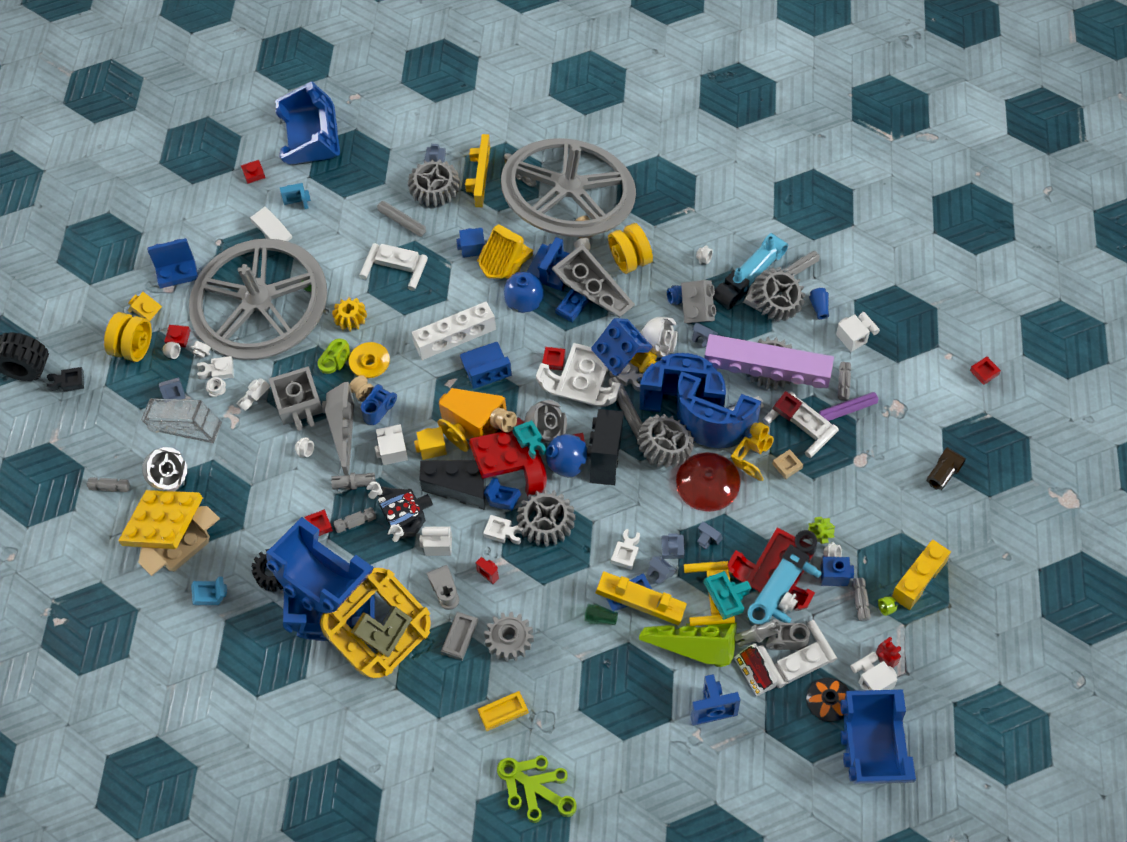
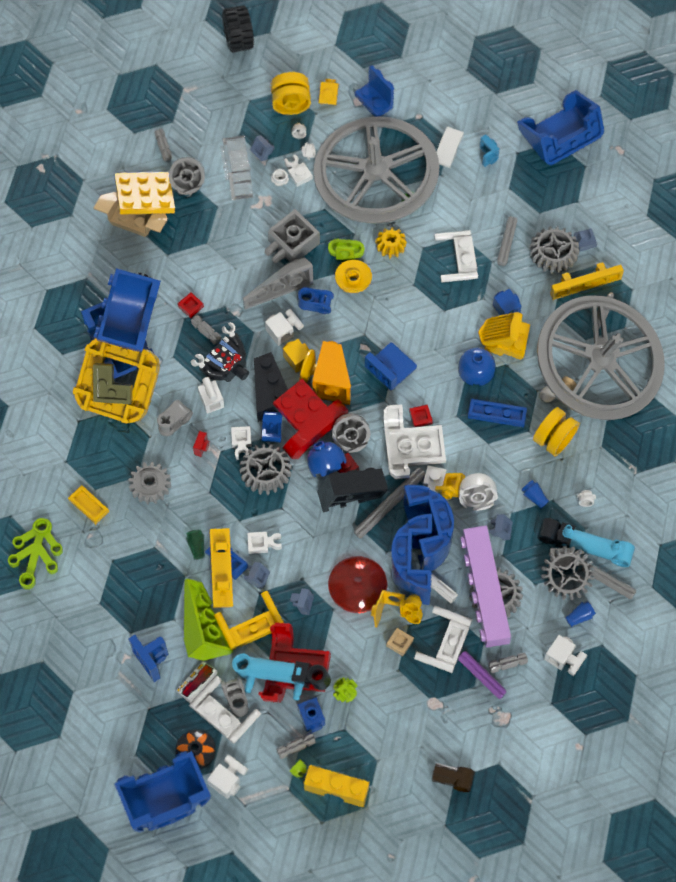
camera: 65 degrees right, 5 degrees up
black plate [47,367,84,391] -> none
red plate [164,325,191,348] -> none
dark azure bracket [191,576,227,605] -> none
white plate [236,378,271,411] -> none
red plate [241,160,266,184] -> none
white plate [295,437,314,458] -> none
light grey pin [331,472,376,490] -> none
tan wheel [349,375,374,402] -> none
white brick [412,301,496,360] -> none
light grey tile [441,612,478,661] -> none
tan wheel [490,408,517,432] -> none
teal plate [512,420,546,459] -> none
blue bracket [527,237,570,291] -> none
light grey wedge [552,244,635,318] -> none
blue bracket [591,318,653,376] -> none
light grey gear [637,414,694,468] -> none
sand blue tile [661,533,684,559] -> none
light grey bracket [681,280,716,323] -> none
teal hinge [704,571,751,620] -> none
light grey pin [735,619,782,647] -> none
dark red plate [772,391,803,421] -> none
white plate [778,592,798,613] -> none
white plate [824,542,842,557] -> none
red plate [876,637,901,668] -> none
red plate [970,356,1001,385] -> none

